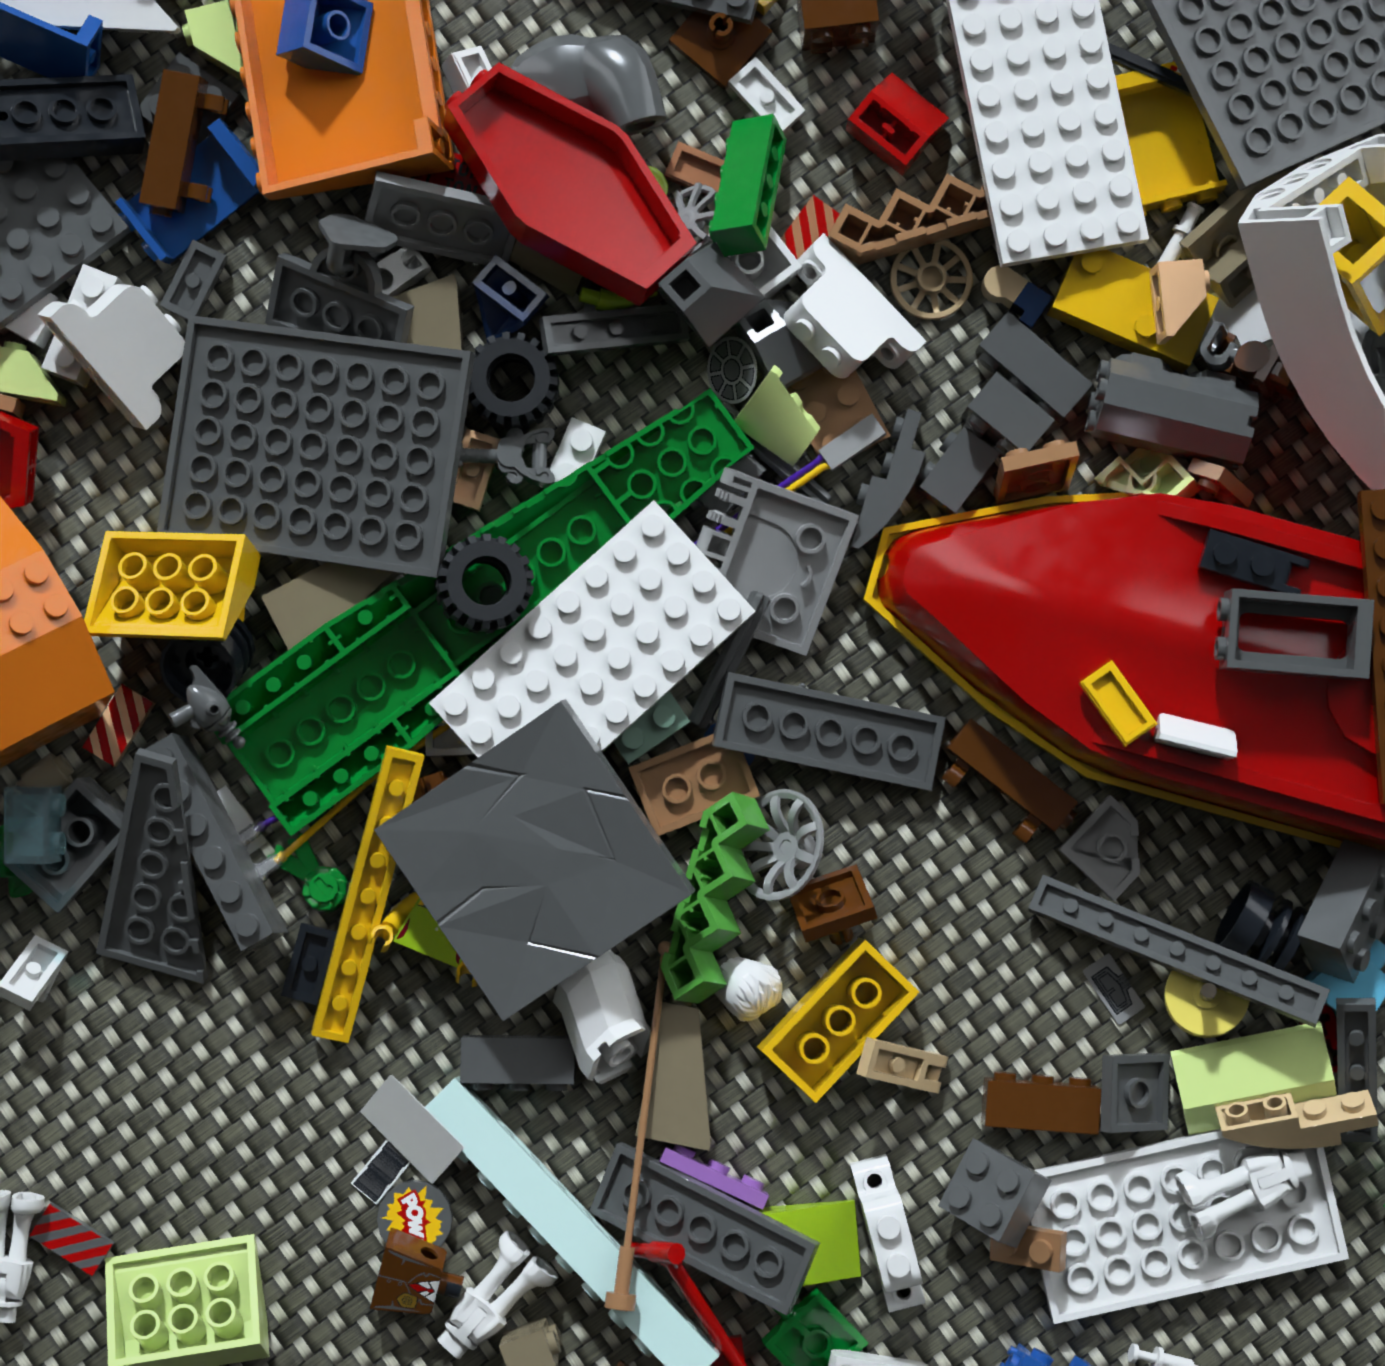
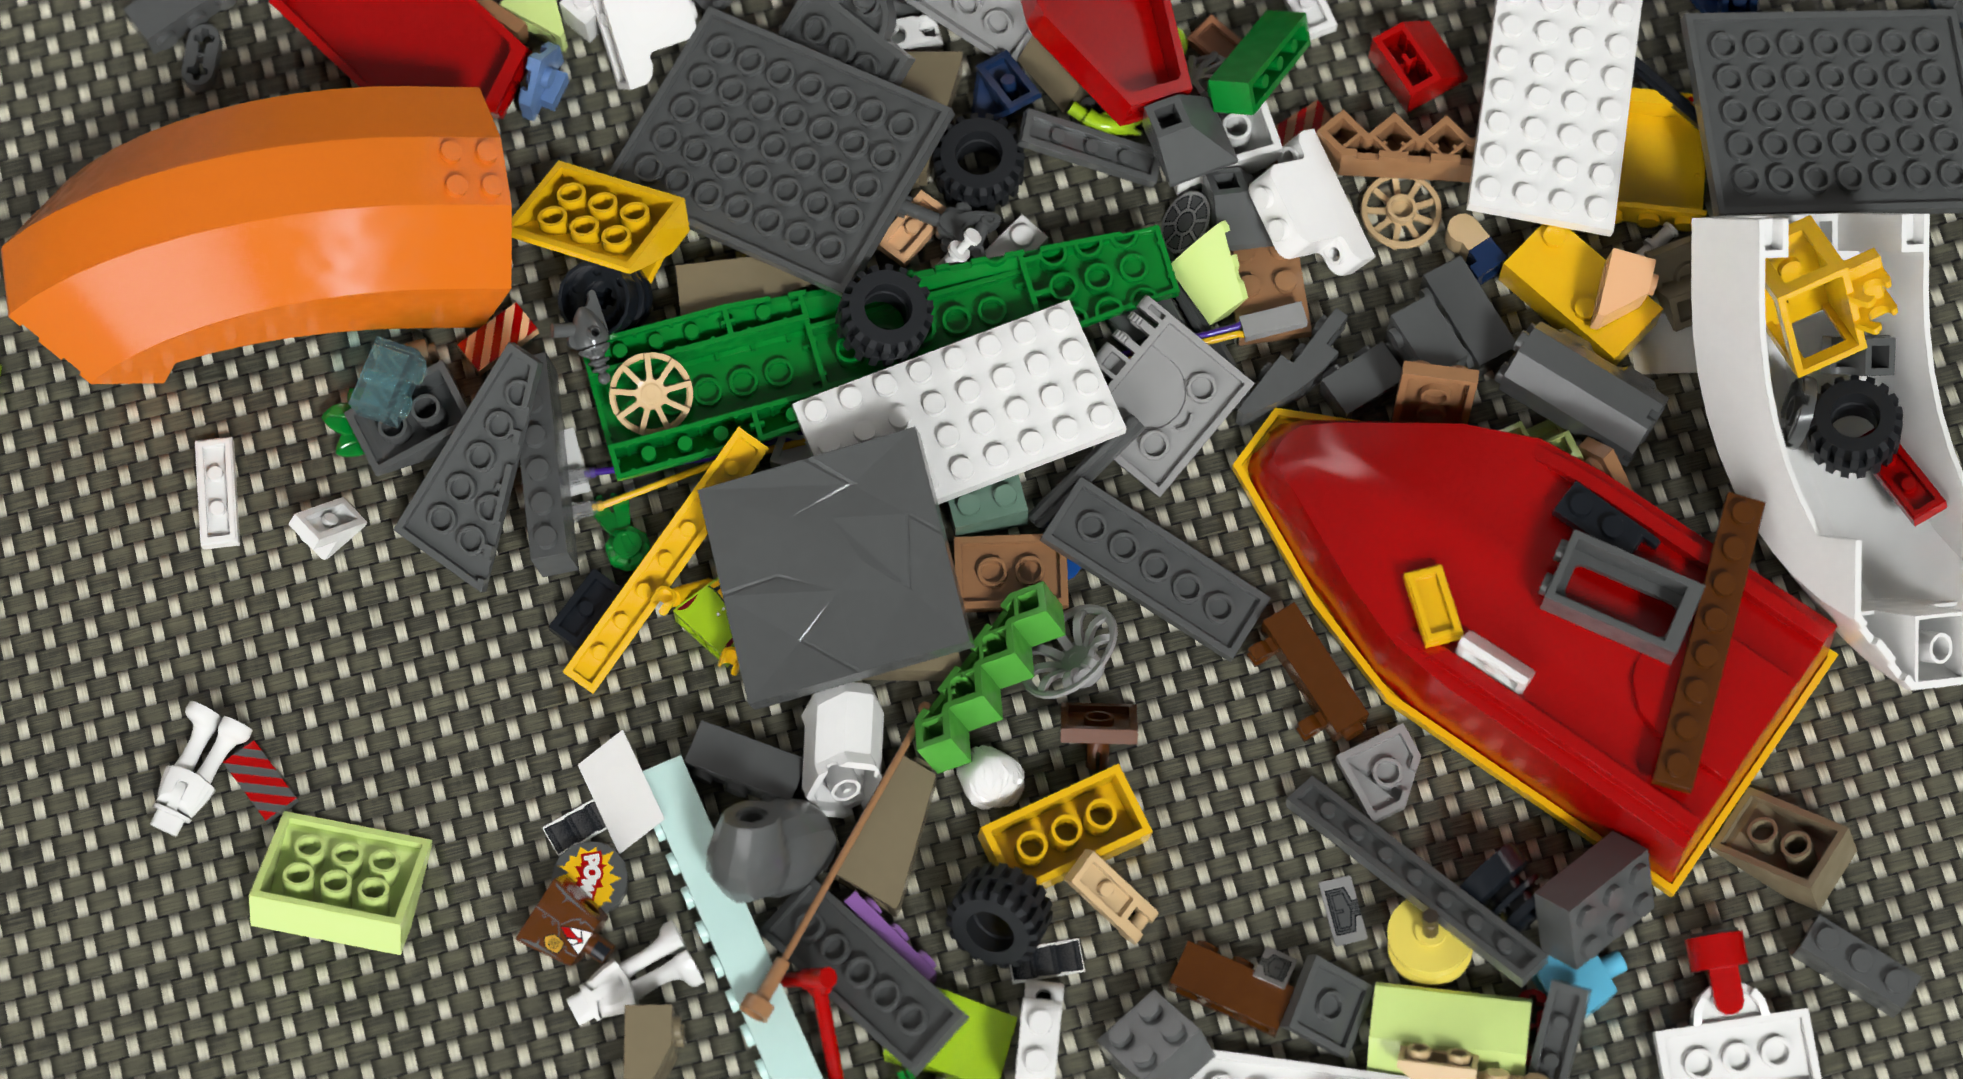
camera: 20 degrees right, 15 degrees down
reddish brown hips [1200,322,1299,404] -> none
none -> medium blue plate [518,41,569,121]
none -> tan wheel [609,352,693,435]
none -> dark grey piece [706,798,836,903]
none -> white piece [936,228,982,265]
none -> black tyre [946,862,1053,968]
none -> sticker [1009,938,1085,984]
none -> sticker [1253,946,1297,989]

